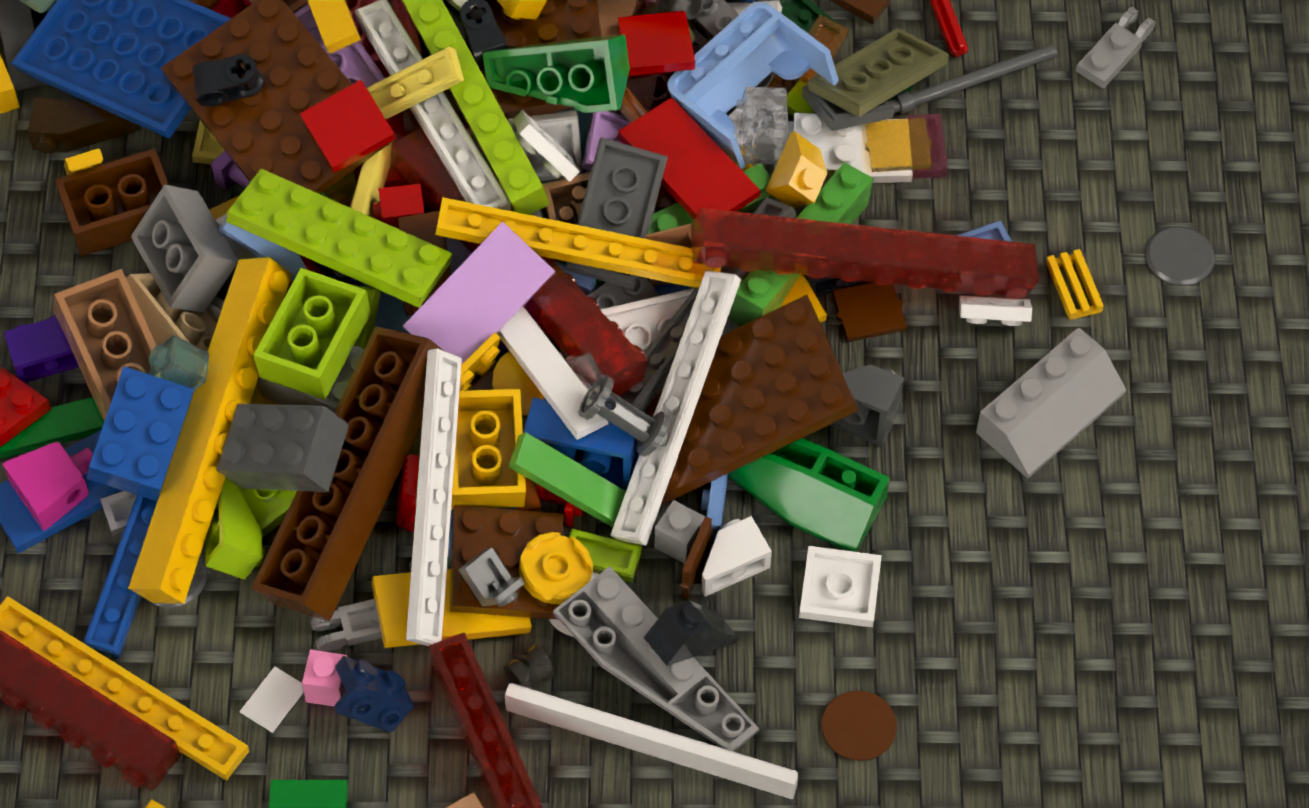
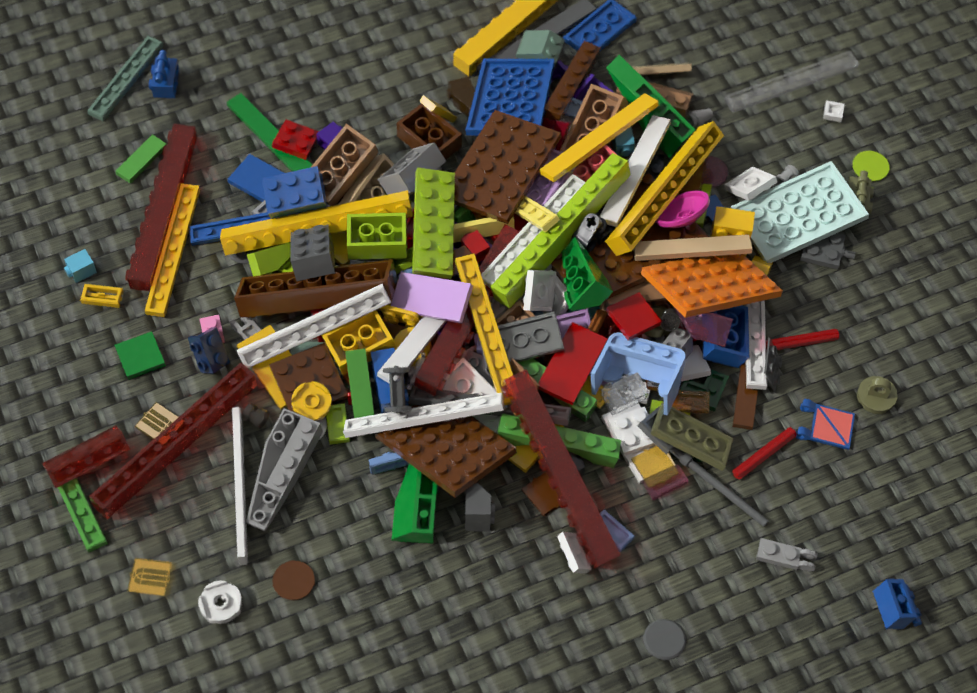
camera: 65 degrees right, 0 degrees up
dark pink torso [3,442,93,531] -> none
clear light blue brick [149,335,209,391] -> none
black piece [193,54,264,107] -> none
white sticker [240,666,304,733] -> none
red tile [299,80,396,173] -> none
bracket [458,547,525,607] -> none
black slope [644,601,739,666] -> none
light grey brick [654,500,705,564] -> none
reddish brown piece [680,516,713,600] -> none
white slope [701,516,772,597] -> none
yellow slope [765,131,827,208] -> none
white plate [799,546,882,628] -> none
light grey slope [976,327,1126,478] -> none
yellow tile [1046,249,1104,320] -> none

